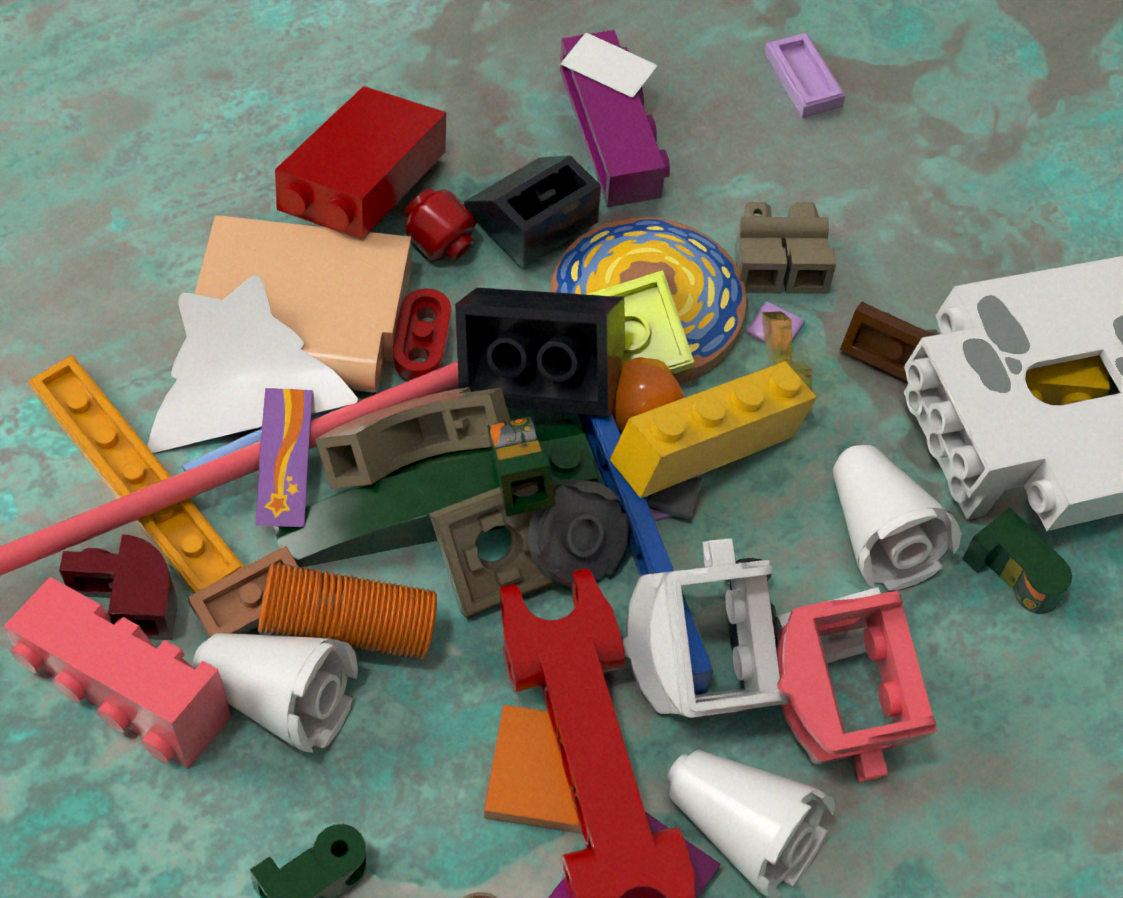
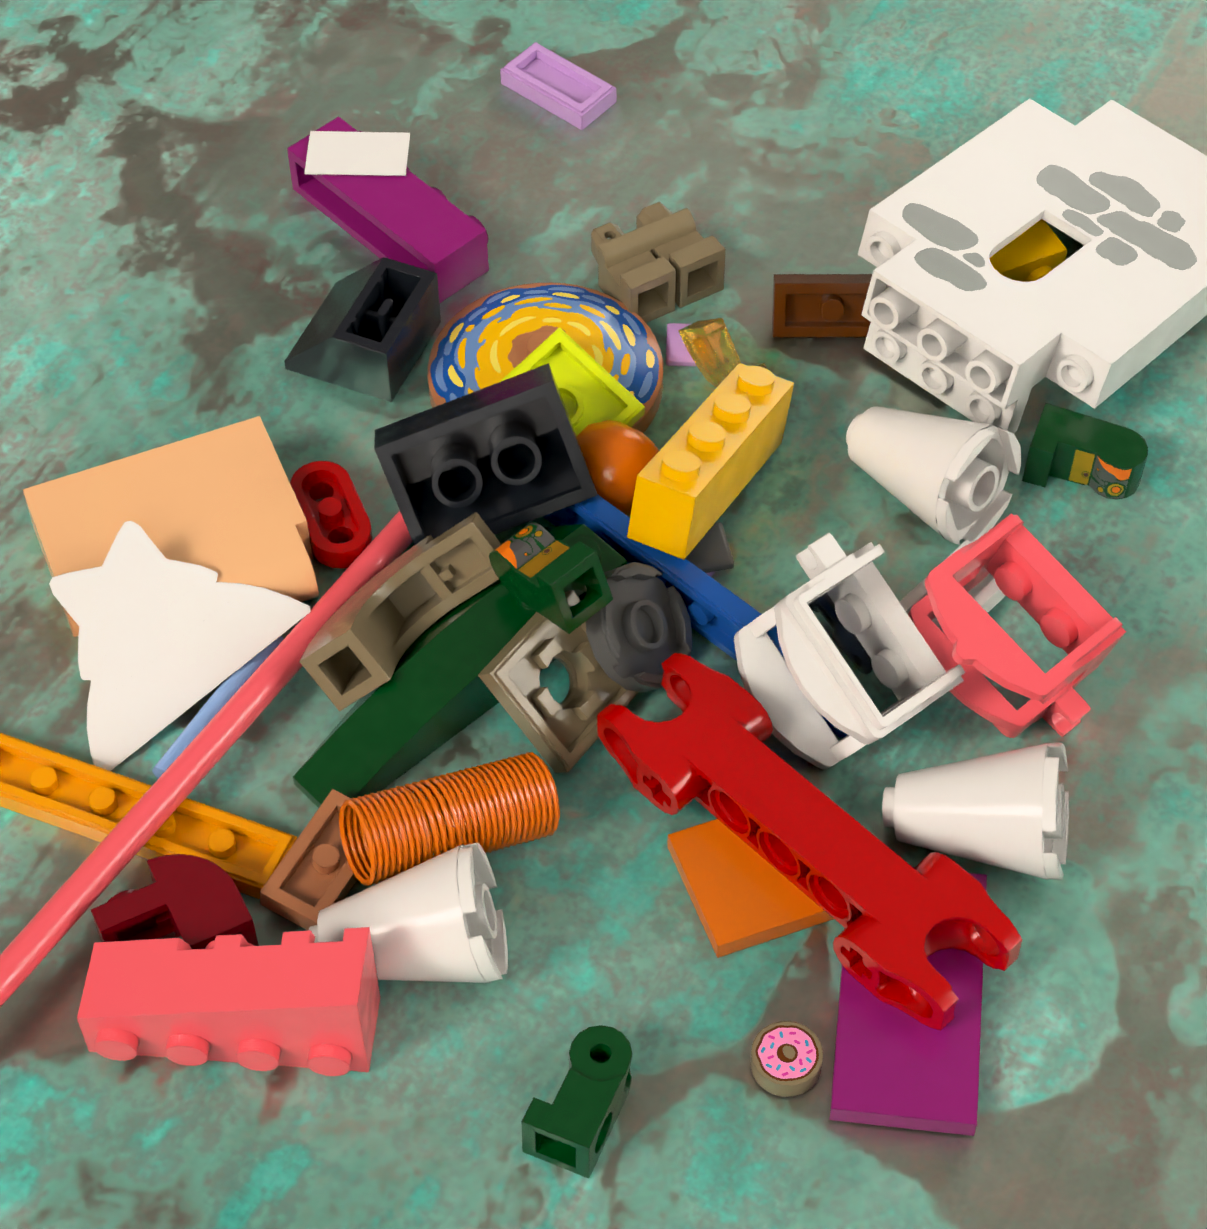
camera: 25 degrees left, 5 degrees down
medium lavender sticker [256,388,313,527] -> none
red brick [275,86,447,240] -> none
red head [404,188,476,261] -> none

